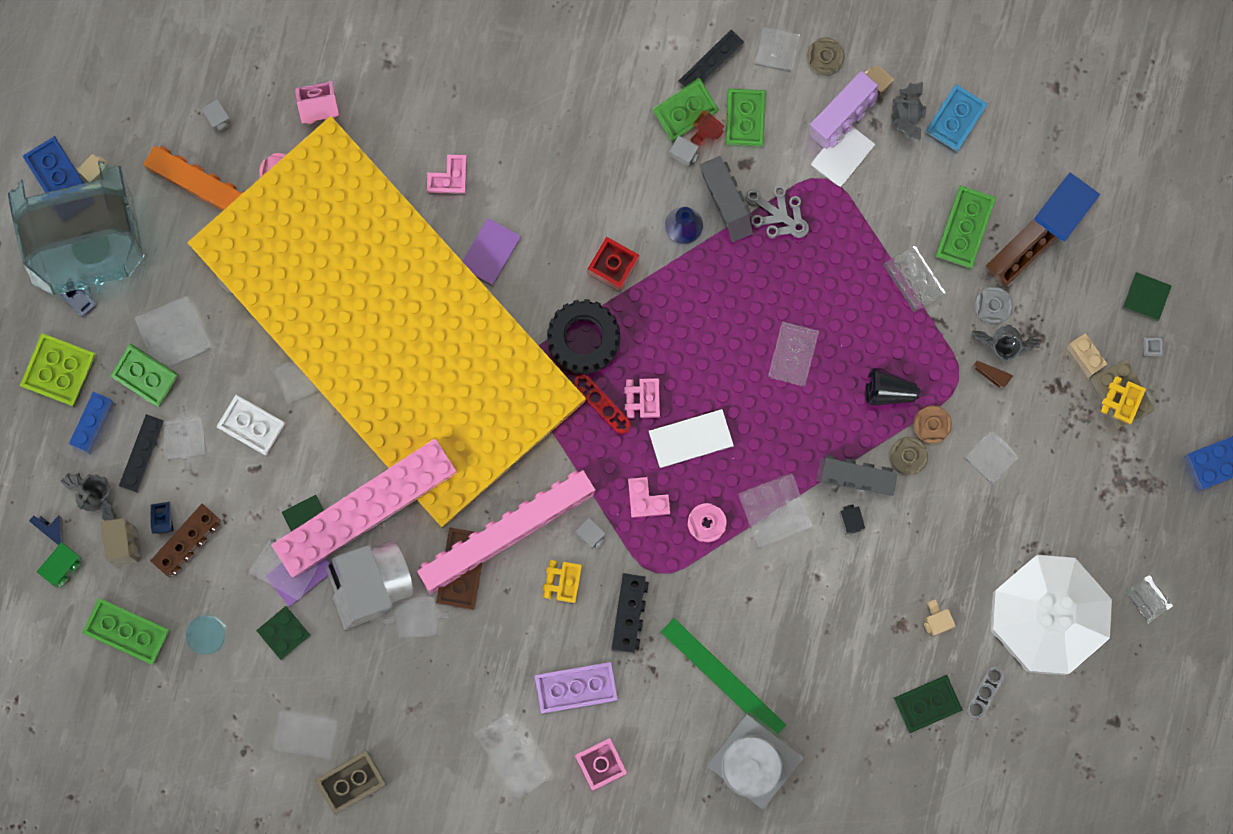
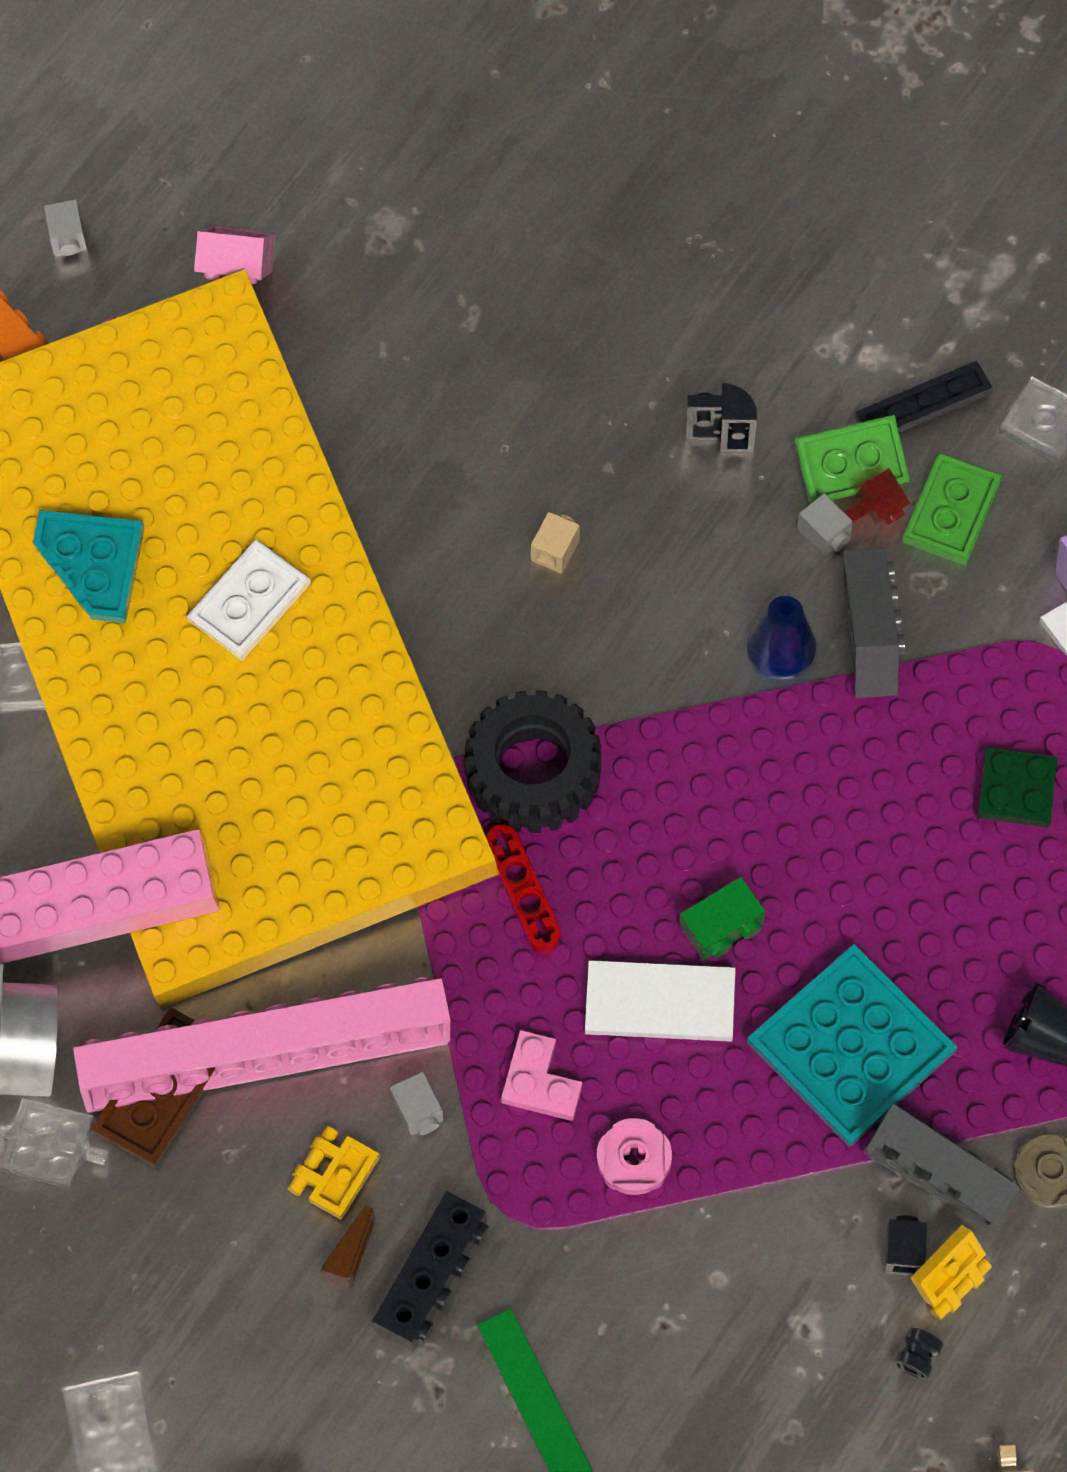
camera: 25 degrees right, 15 degrees down
bright pink plate [427,155,467,194] -> none
medium lavender tile [462,218,521,286] -> none
lavender plate [535,662,618,714] -> none
red brick [587,236,640,292] -> none
bright pink plate [624,379,660,418] -> none
clear plate [738,473,812,548] -> none
light grey plant [746,186,809,238] -> none
clear tile [768,321,819,387] -> none
none -> teal plate [33,510,145,623]
none -> white tile [187,539,311,661]
none -> reddish brown slope [320,1206,376,1288]
none -> tan brick [530,512,580,574]
none -> green brick [679,877,765,961]
none -> black brick [686,383,757,453]
none -> teal plate [747,944,958,1148]
none -> black wheel [893,1327,944,1380]
none -> yellow plate [911,1225,992,1321]
none -> dark green plate [977,748,1057,828]

